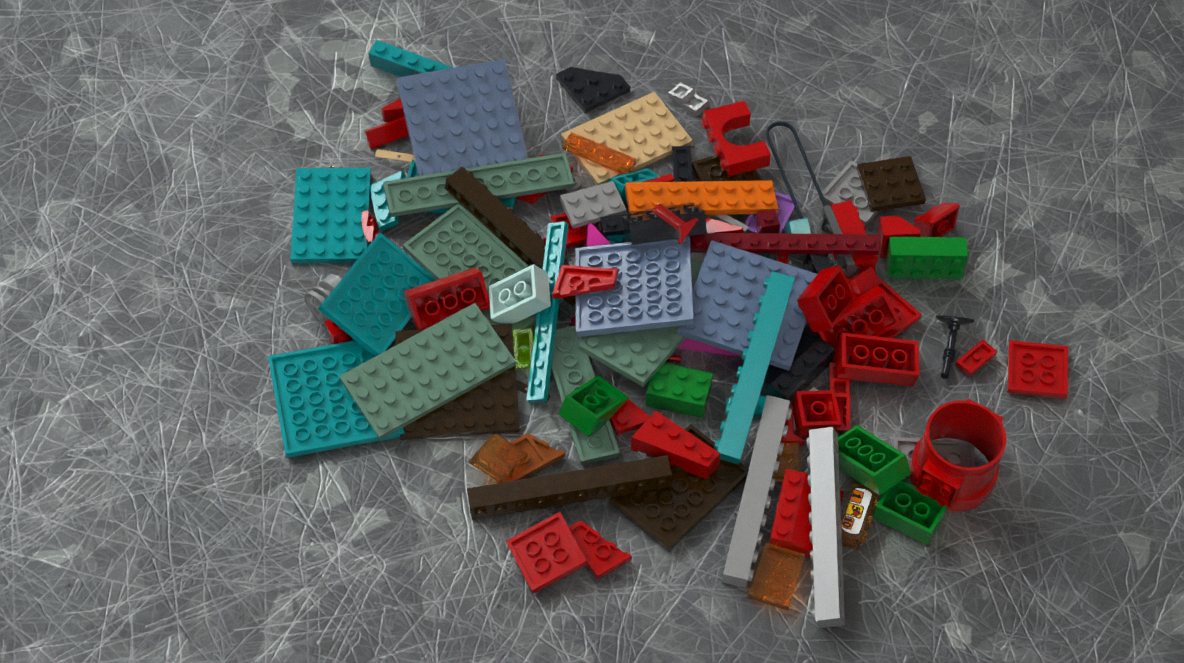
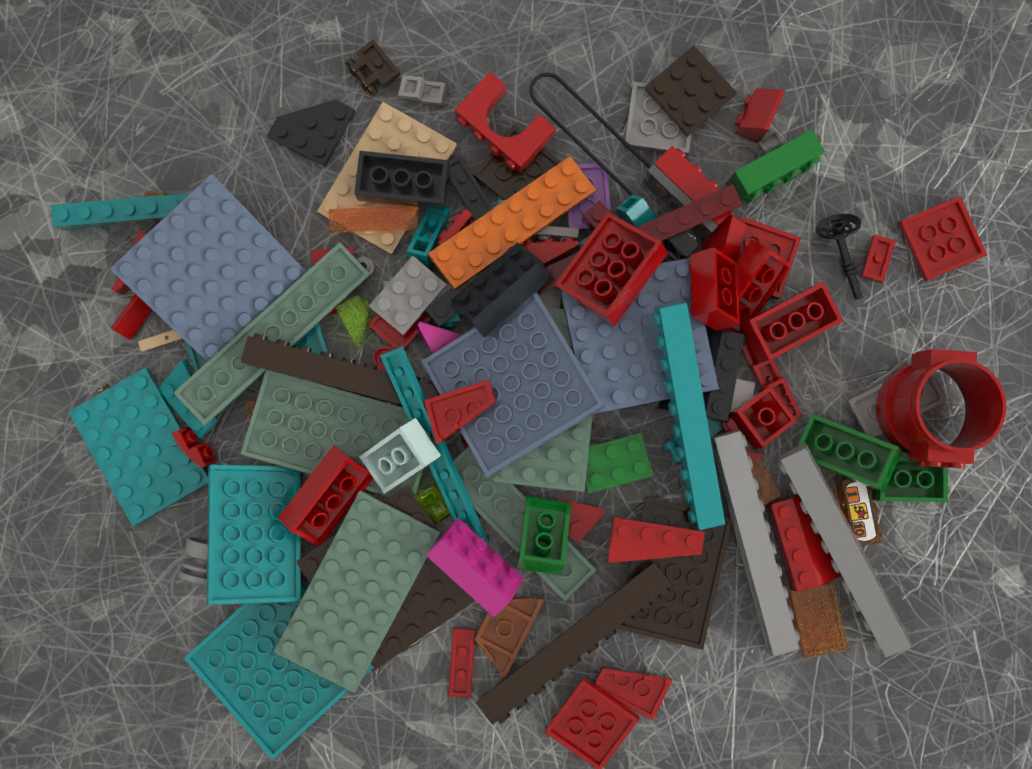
camera: 30 degrees left, 30 degrees up
clear orange slope [469,434,528,483] -> none
red piece [653,203,698,245] -> none
red slope [877,216,921,258] -> none
none -> clear neon green slope [335,295,372,348]
none -> dark brown plate [345,39,400,96]
none -> black brick [354,151,450,210]
none -> dark pink brick [426,518,524,617]
none -> red tile [449,627,475,698]
none -> red slope [555,212,668,327]

